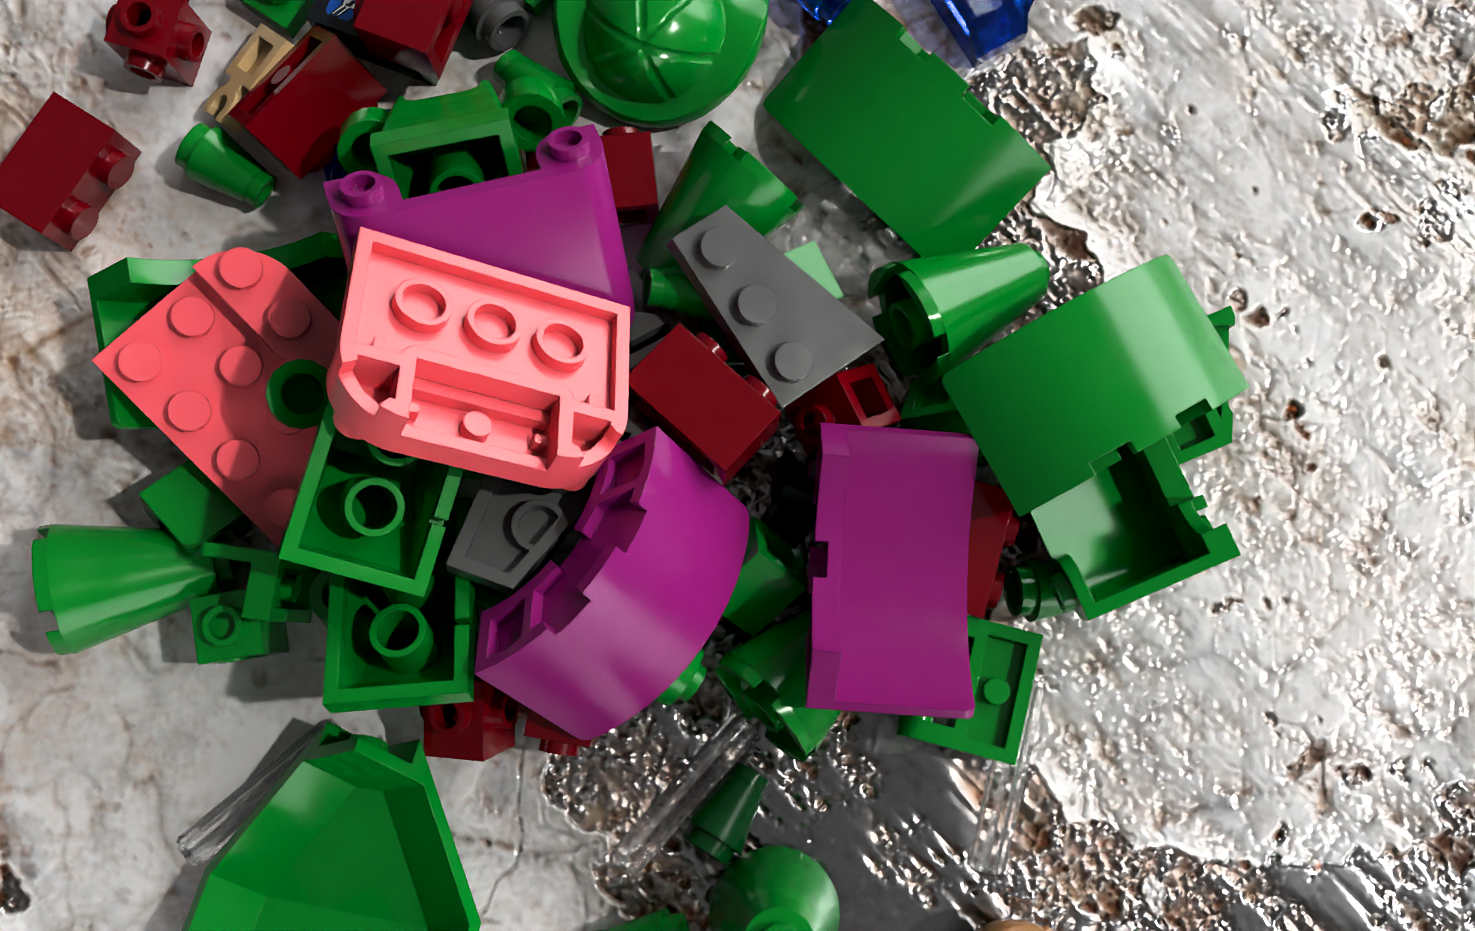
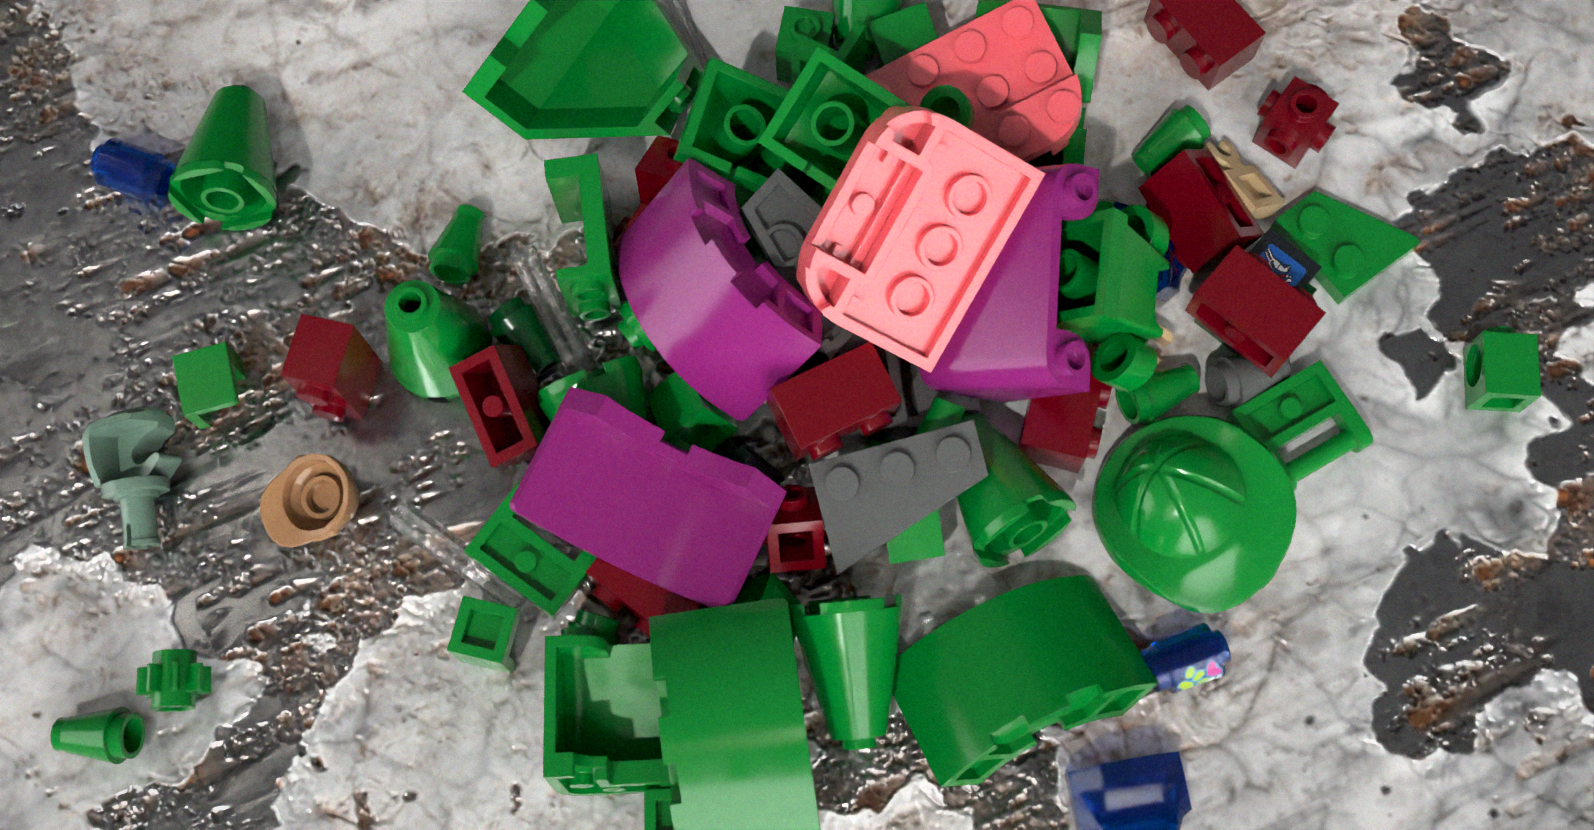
camera: 115 degrees right, 10 degrees down
none -> green panel [447,596,521,674]
none -> dark red brick [448,344,551,468]
none -> green panel [544,153,623,321]

